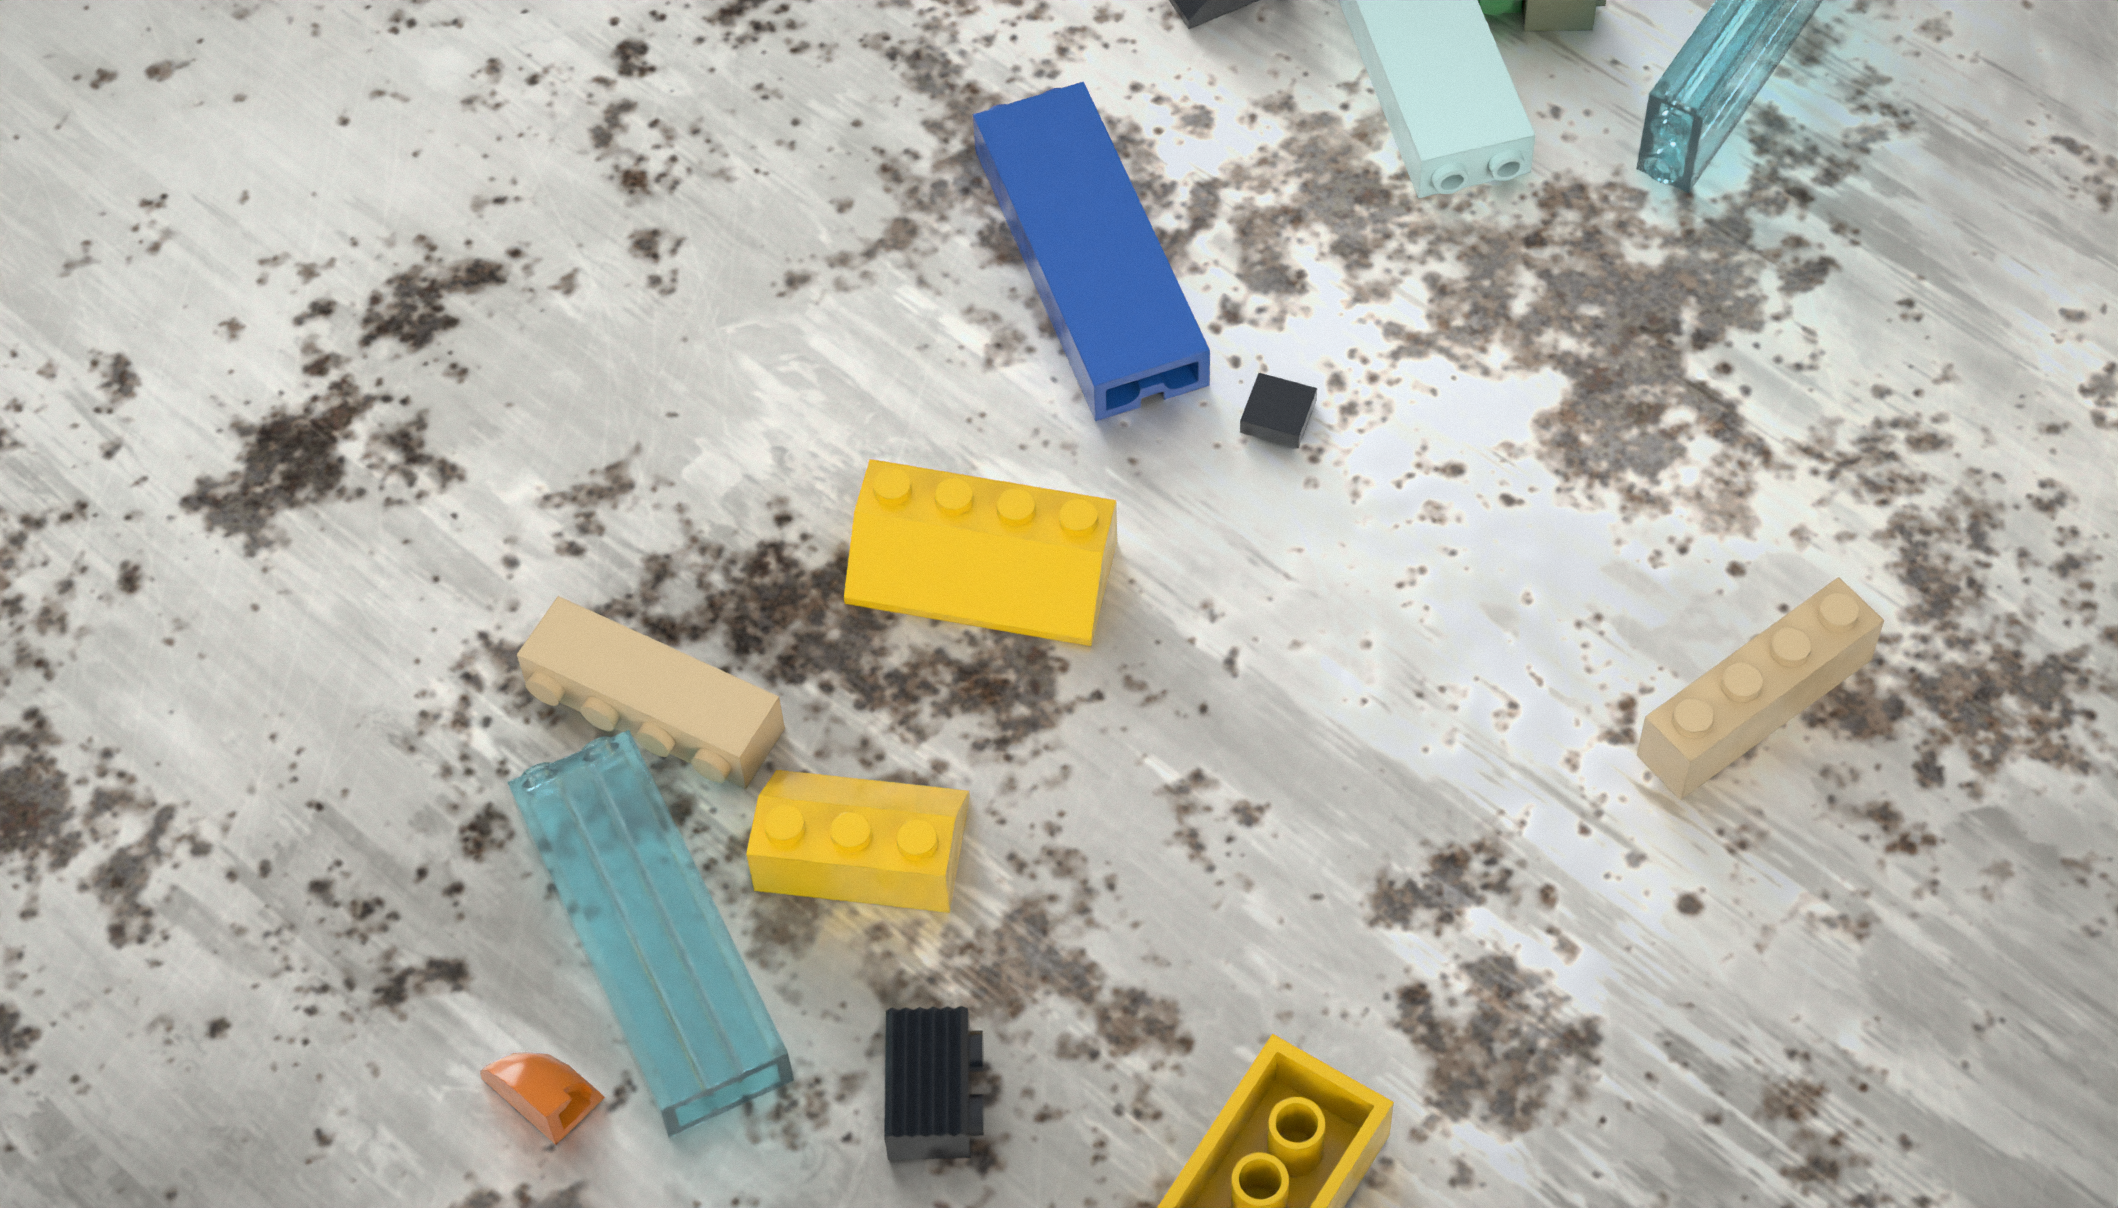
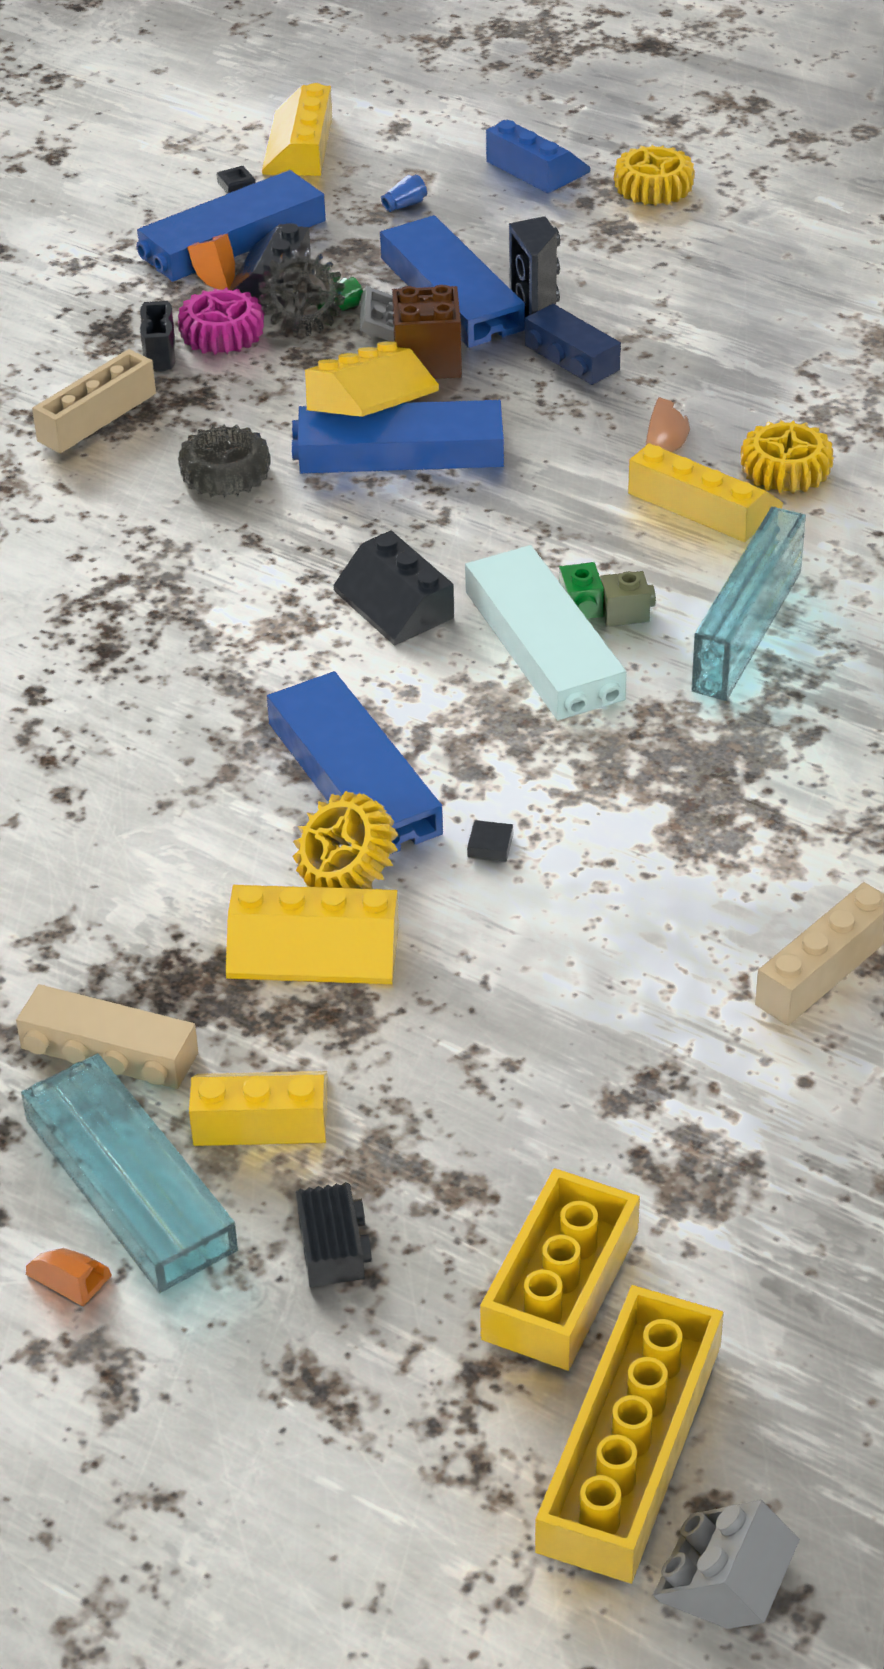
camera: 10 degrees left, 15 degrees down
none -> yellow gear [292,791,398,889]

